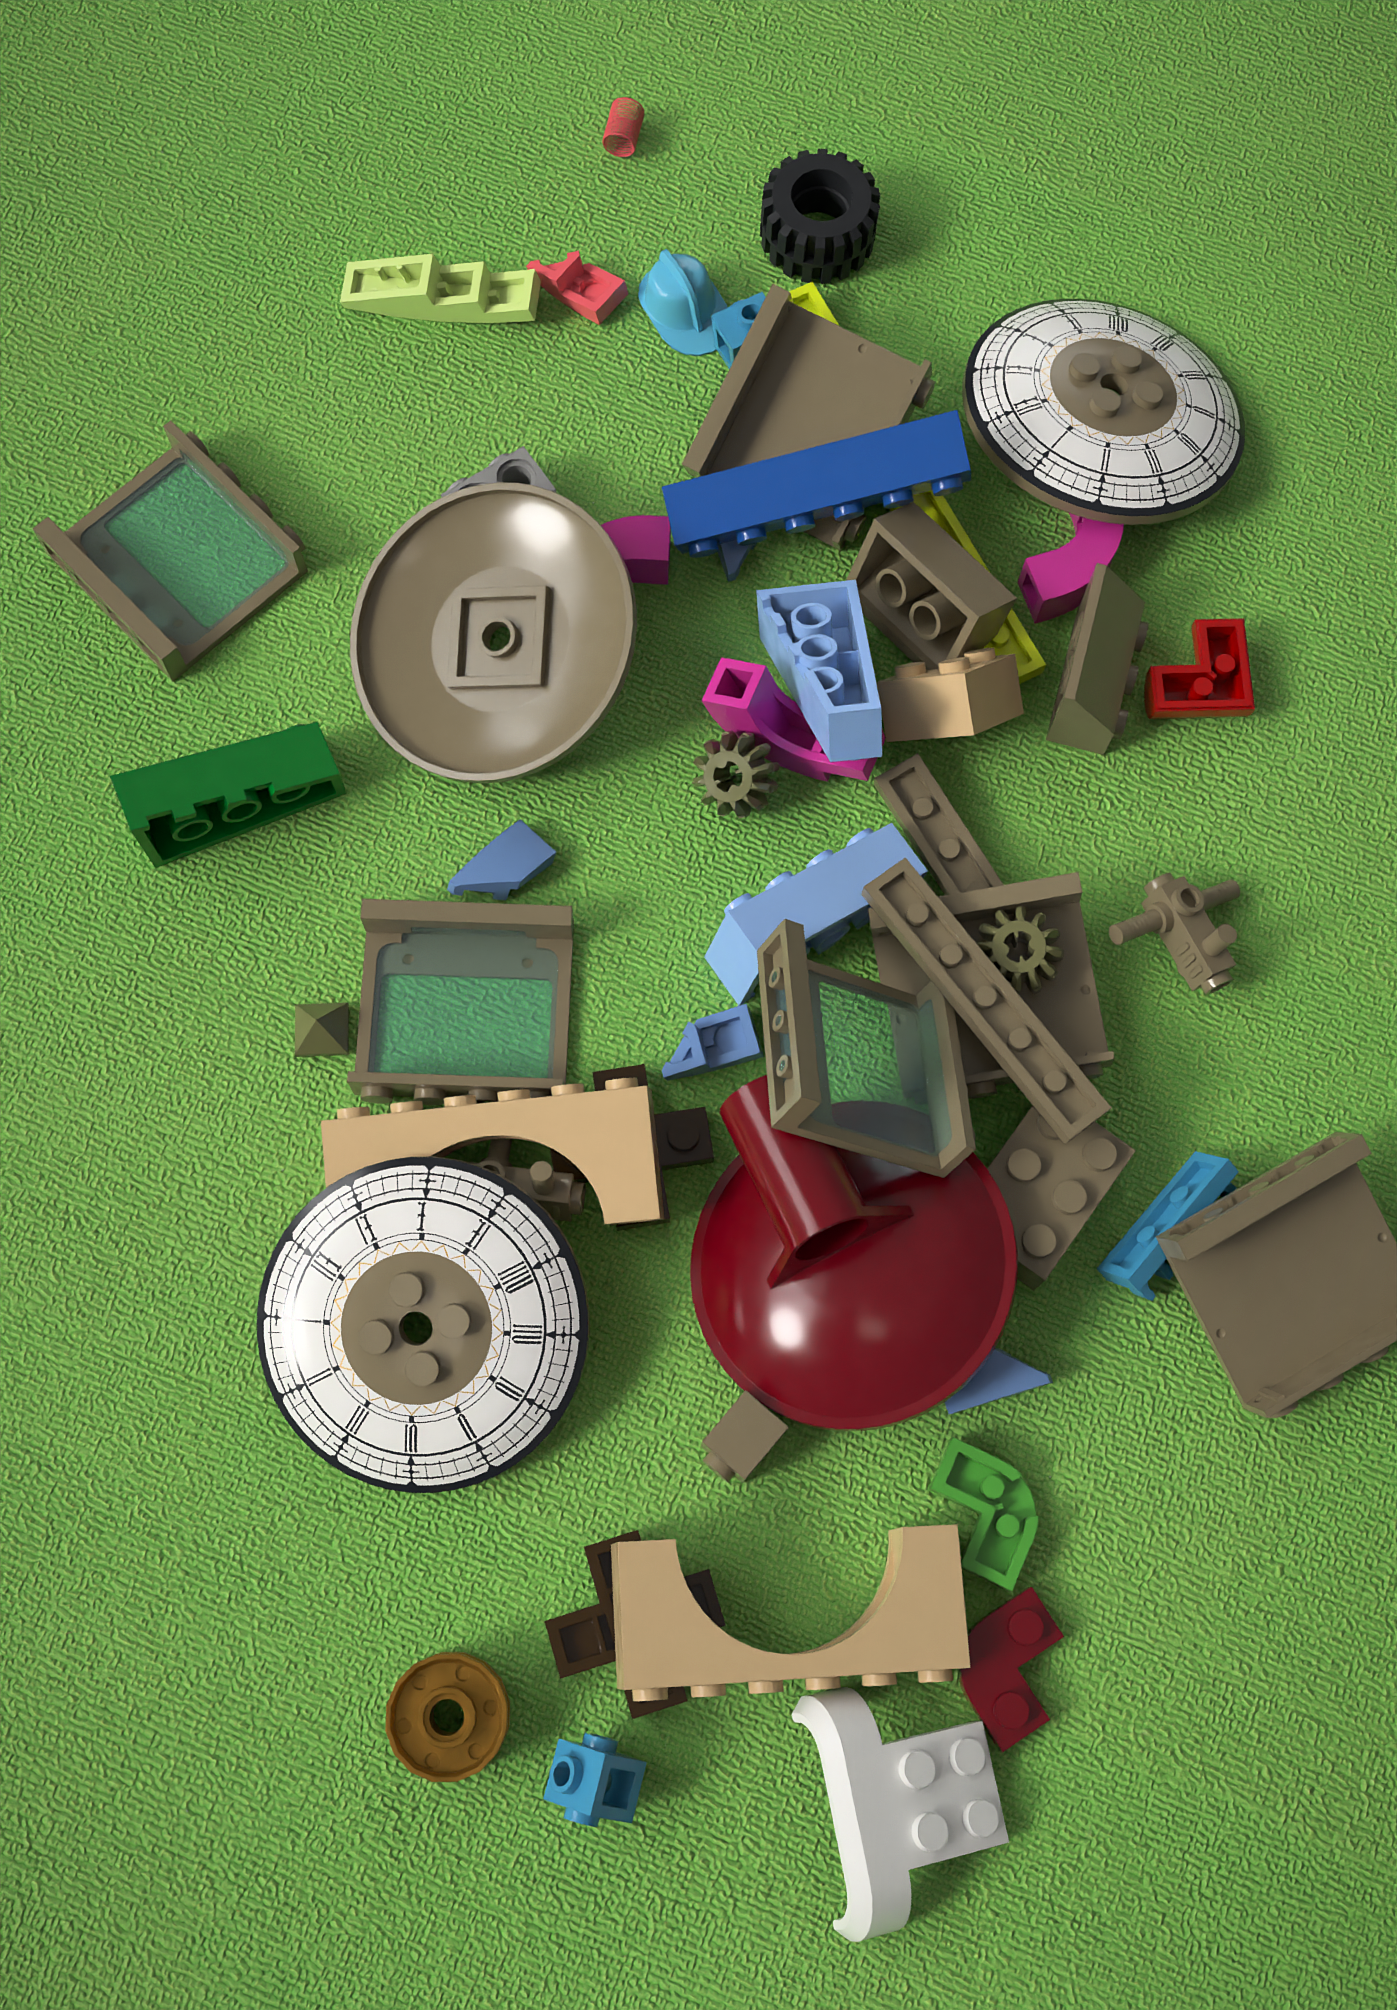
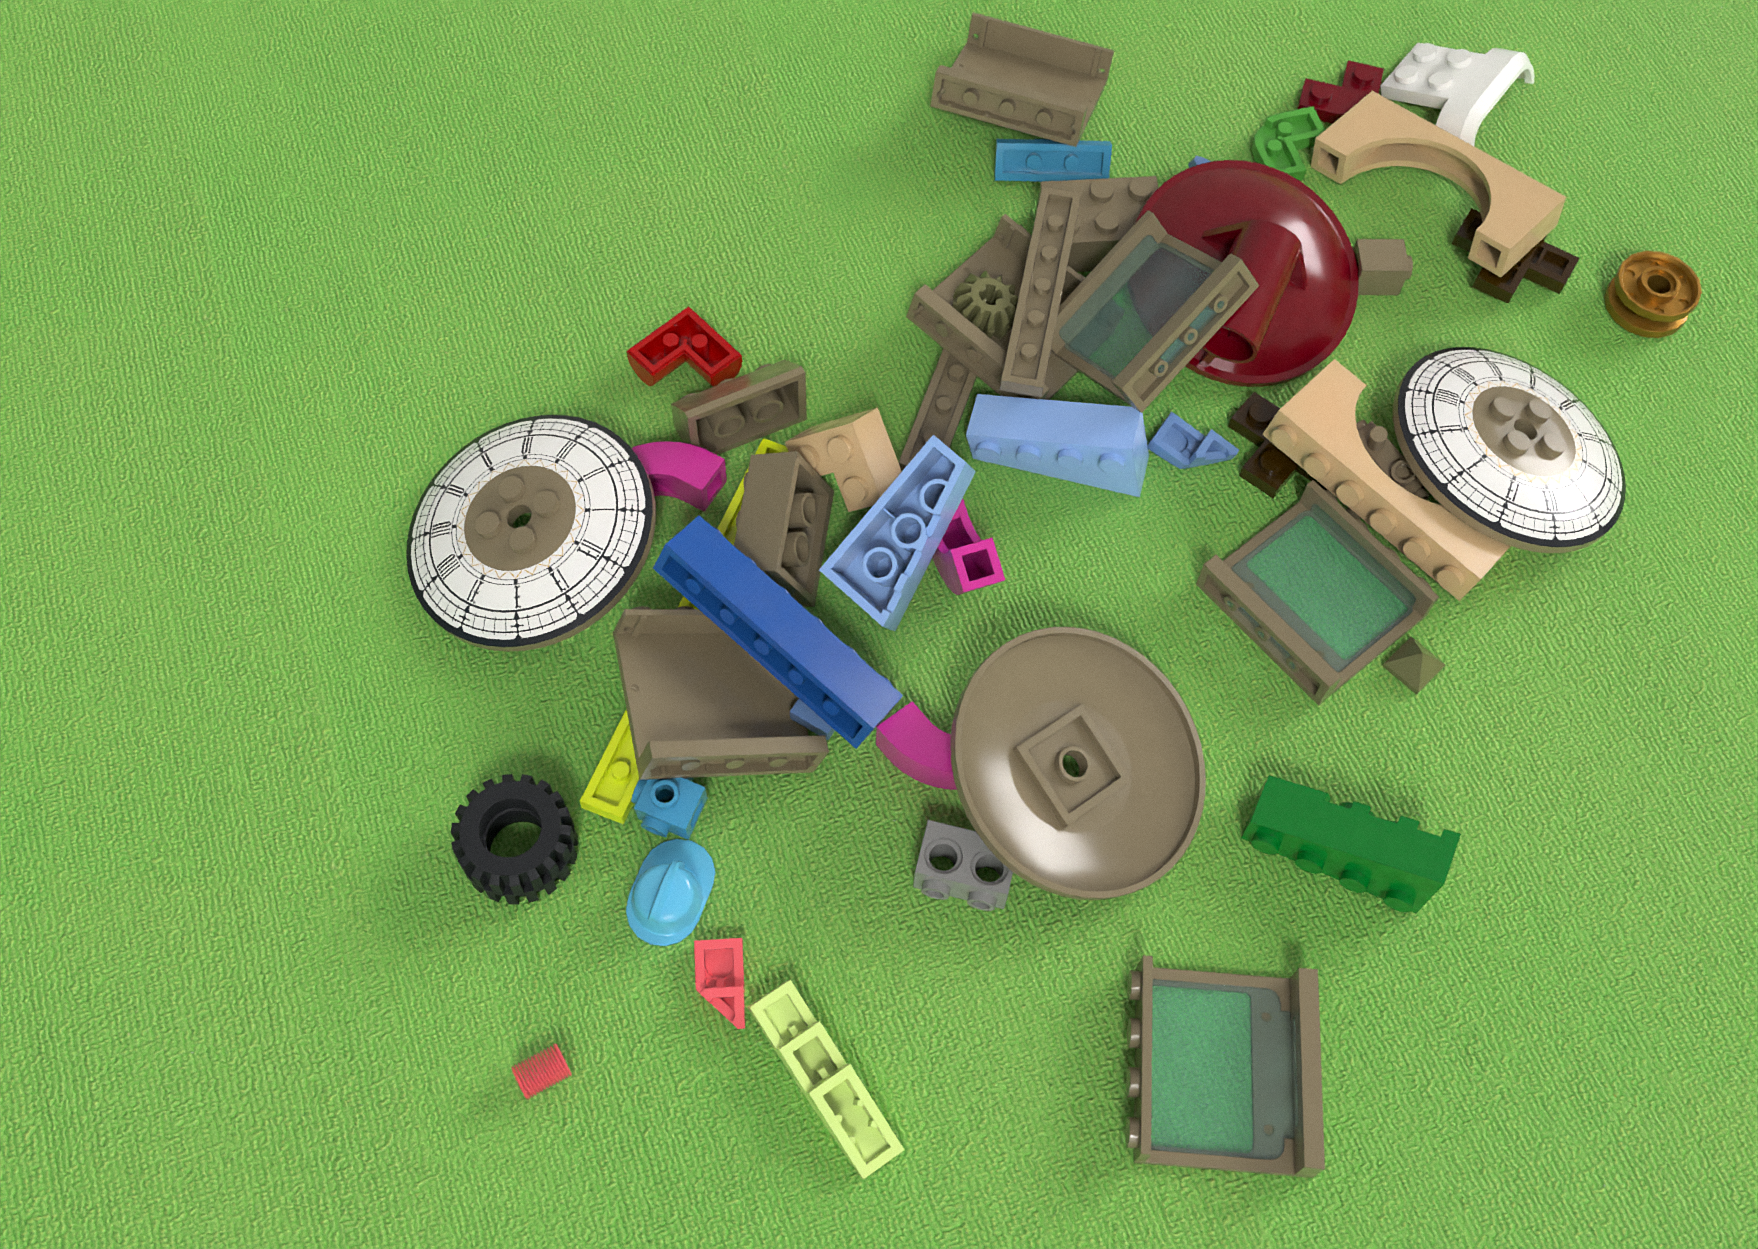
camera: 130 degrees left, 10 degrees down
medium blue slope [447,819,556,900] -> none
dark azure brick [543,1732,647,1827] -> none
olive gear [691,730,780,818] -> none
dark tan piece [1109,873,1240,995] -> none

